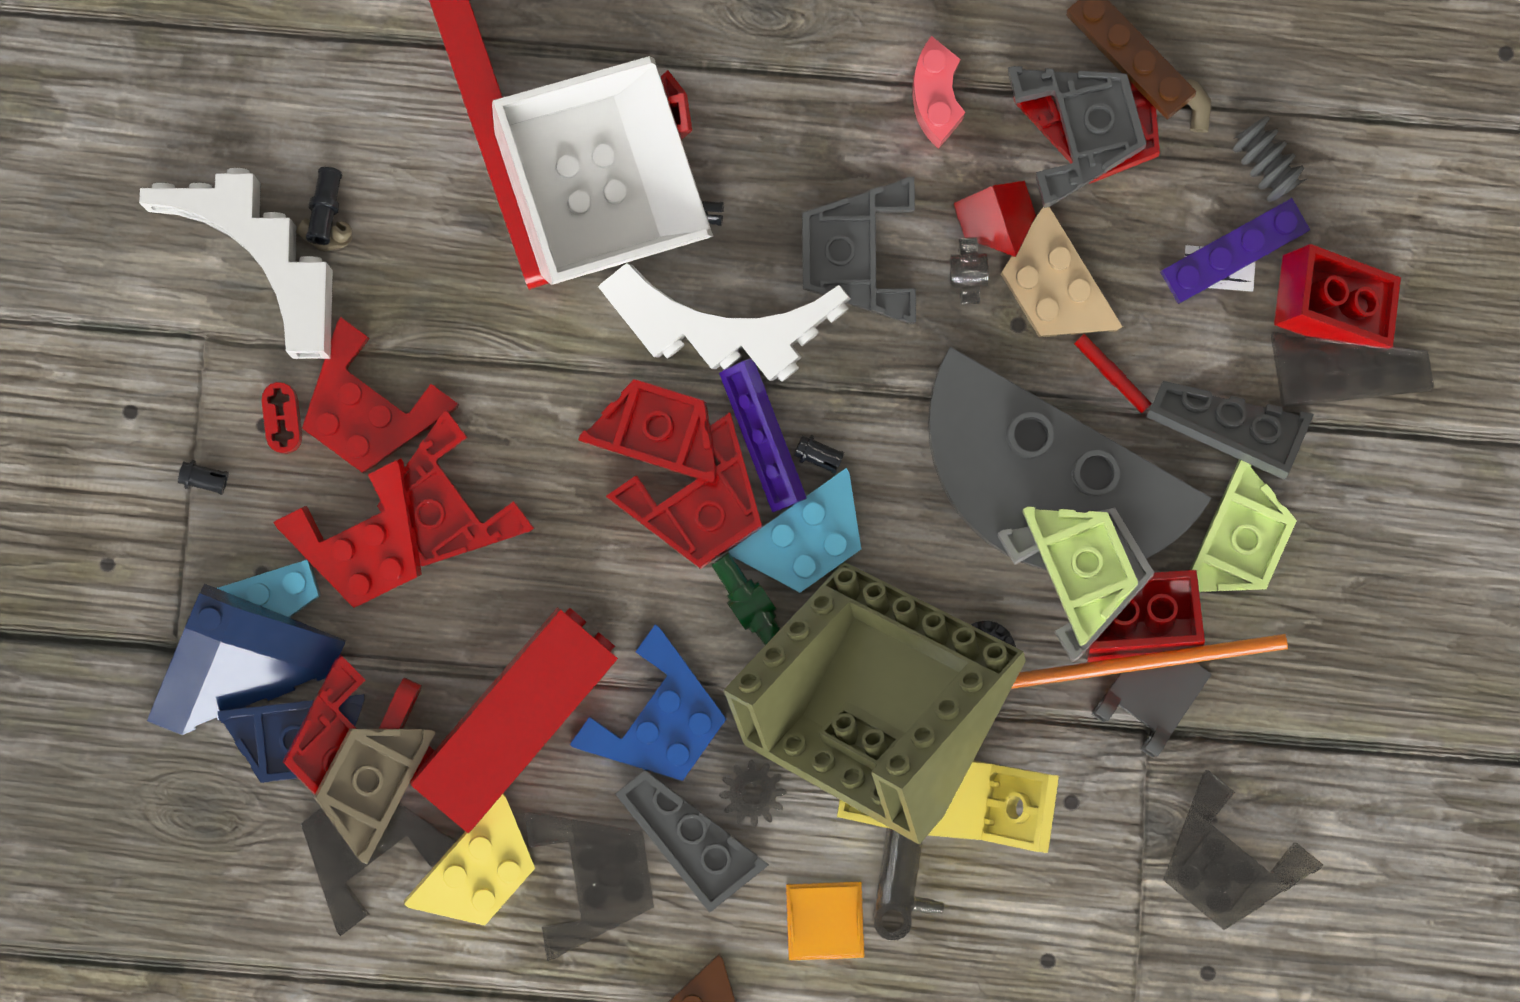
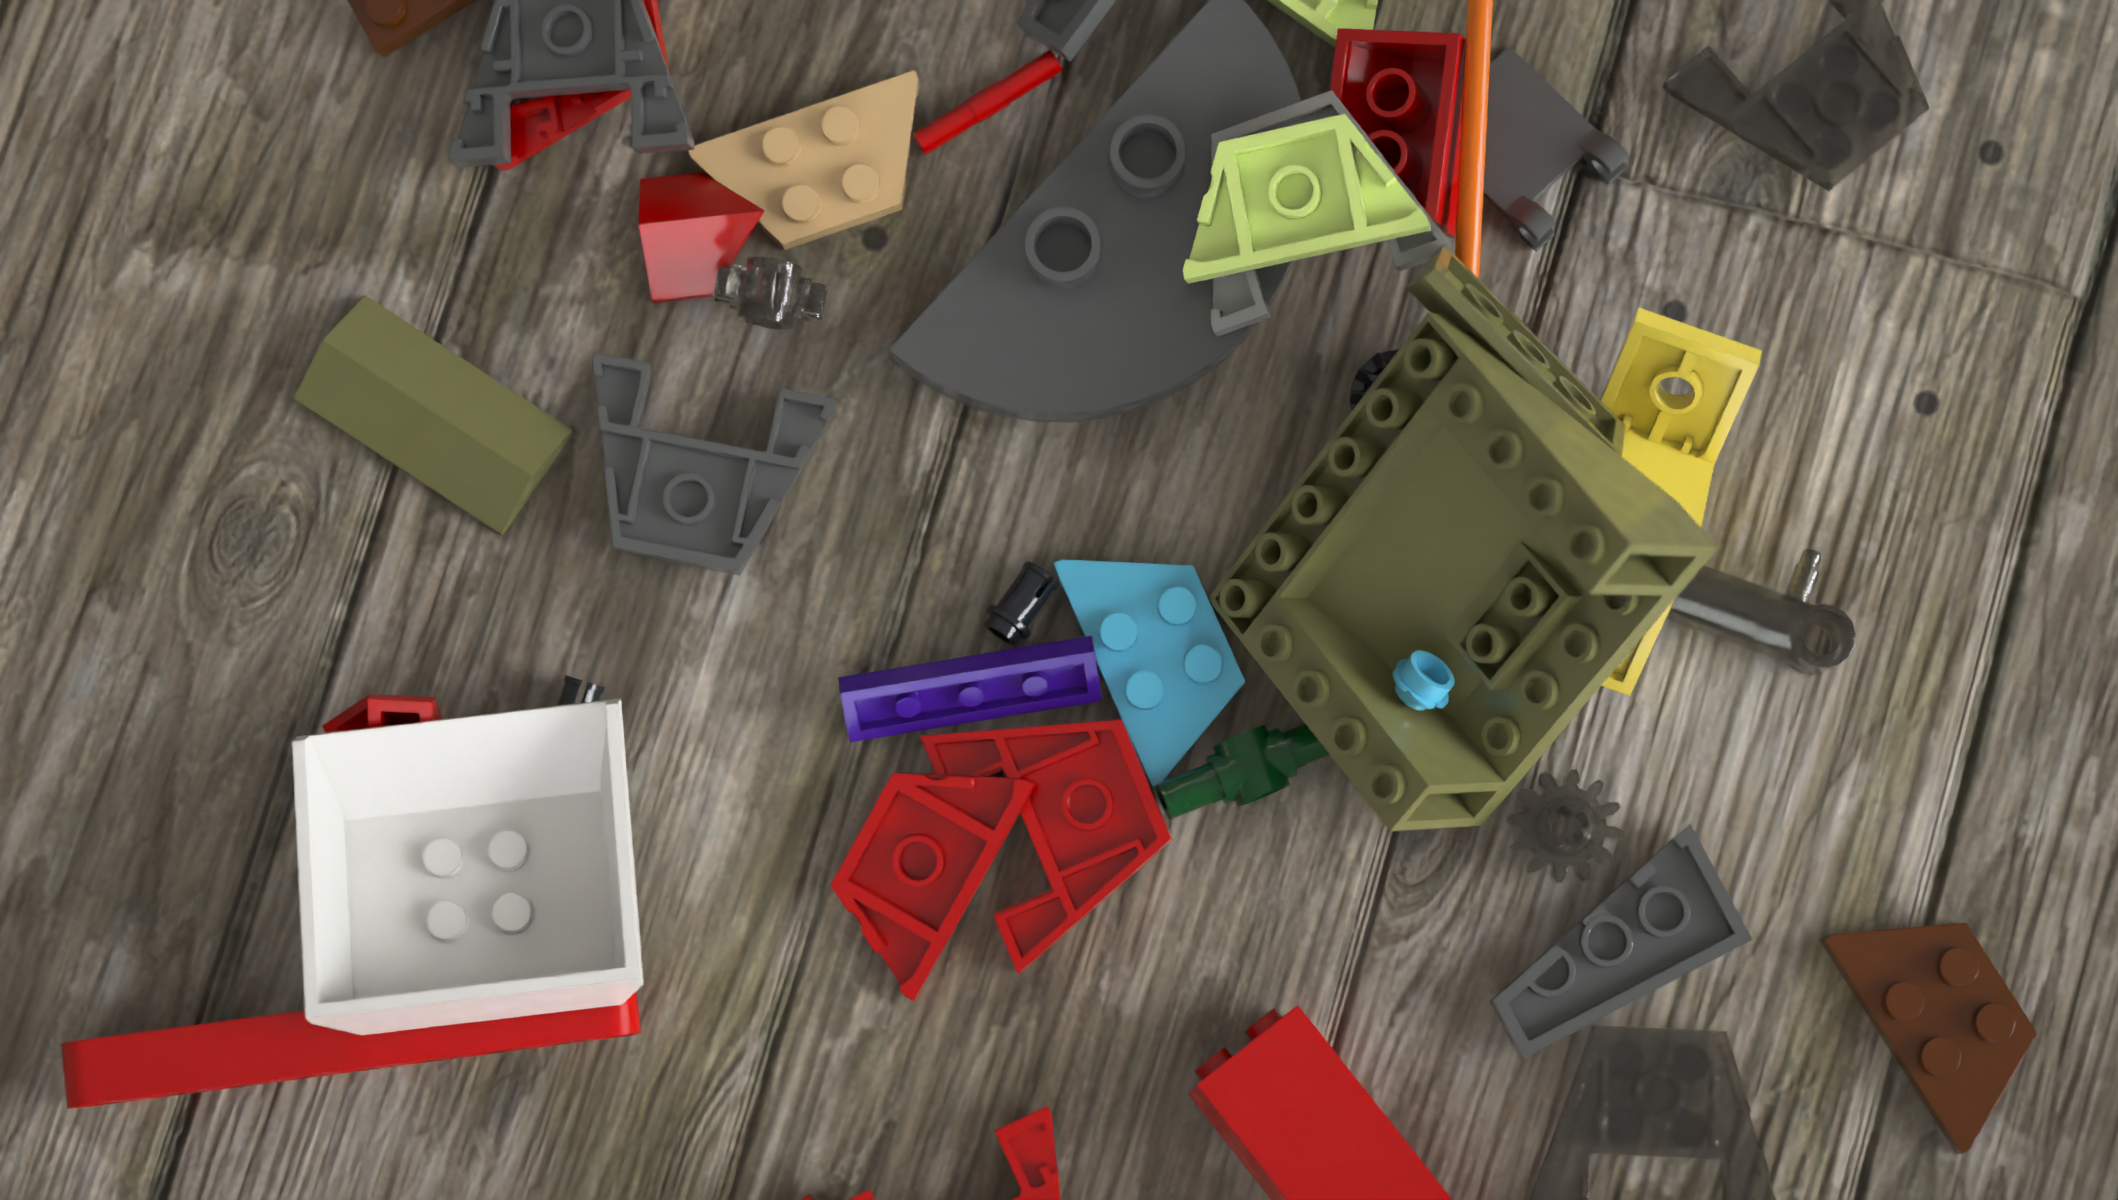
camera: 75 degrees left, 5 degrees down
blue wing [569,624,726,781] -> none
white arch [598,263,851,382] -> none
light orange piece [786,881,864,960] -> none
coral brick [912,36,966,149] -> none
none -> olive slope [294,295,573,536]
none -> medium azure plate [1393,650,1455,711]
none -> olive slope [1406,244,1625,456]

